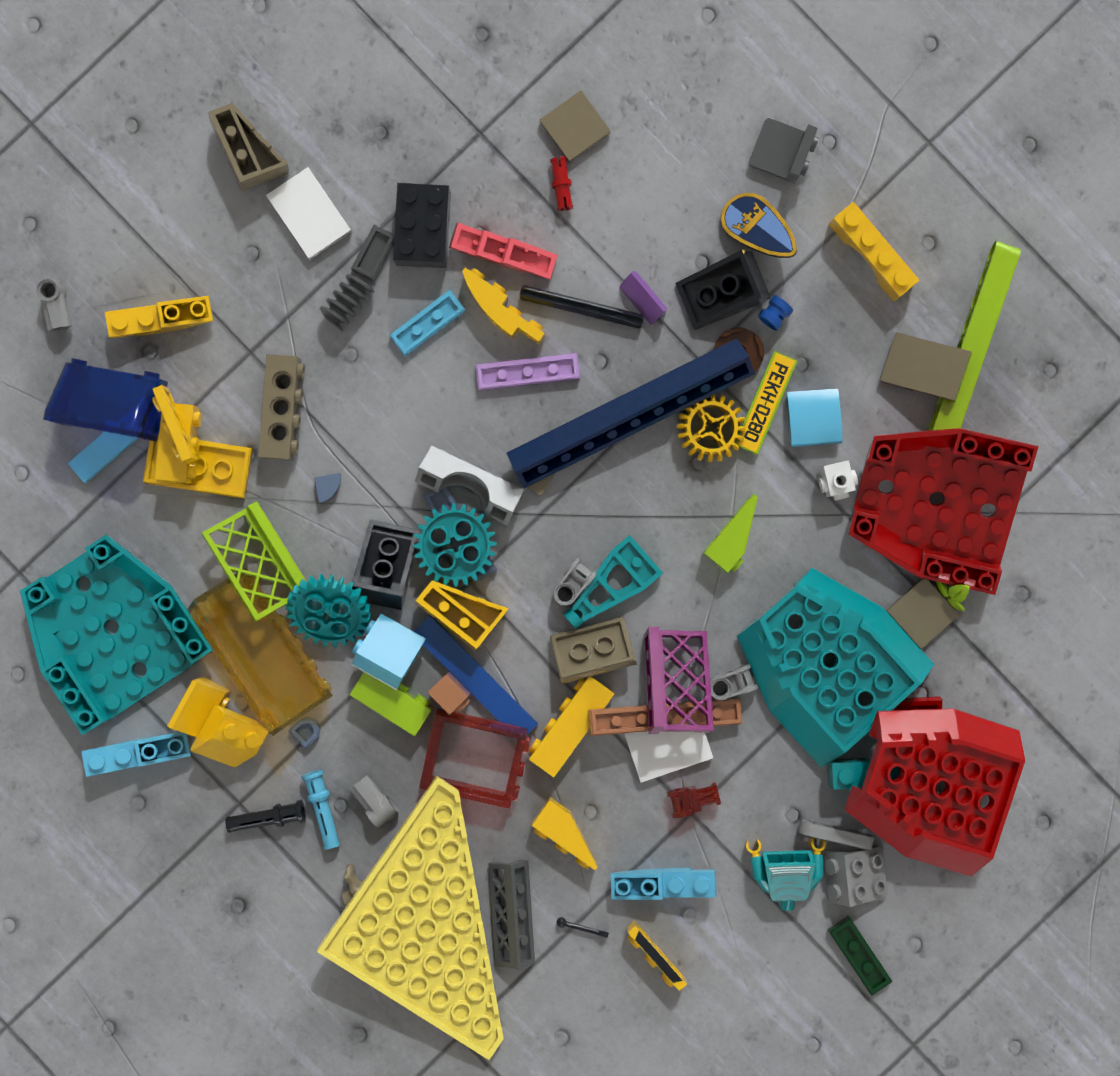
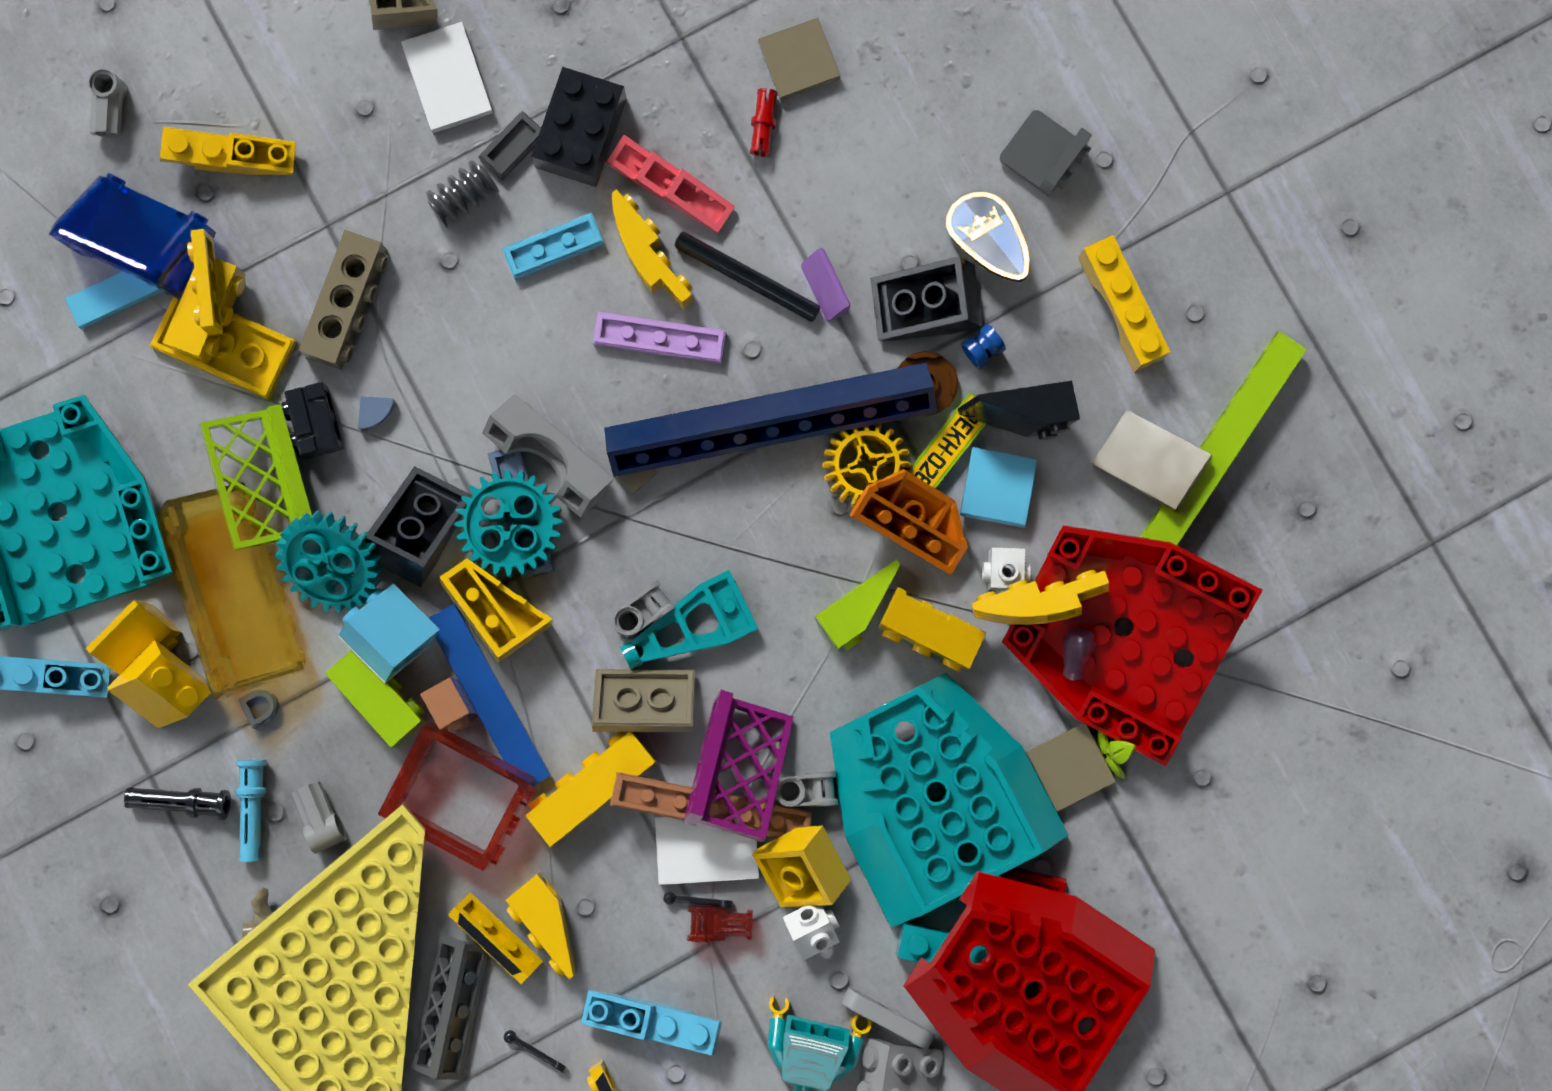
camera: 15 degrees right, 5 degrees down
none -> black brick [282,382,344,459]
none -> yellow plate [448,892,543,984]
none -> black hinge [663,892,733,908]
none -> yellow slope [752,825,851,908]
none -> white brick [783,906,840,960]
none -> orange wedge [850,469,968,575]
none -> yellow wedge [877,587,986,673]
none -> black slope [958,380,1080,440]
none -> yellow slope [971,570,1109,625]
none -> clear purple cone [1063,628,1096,680]

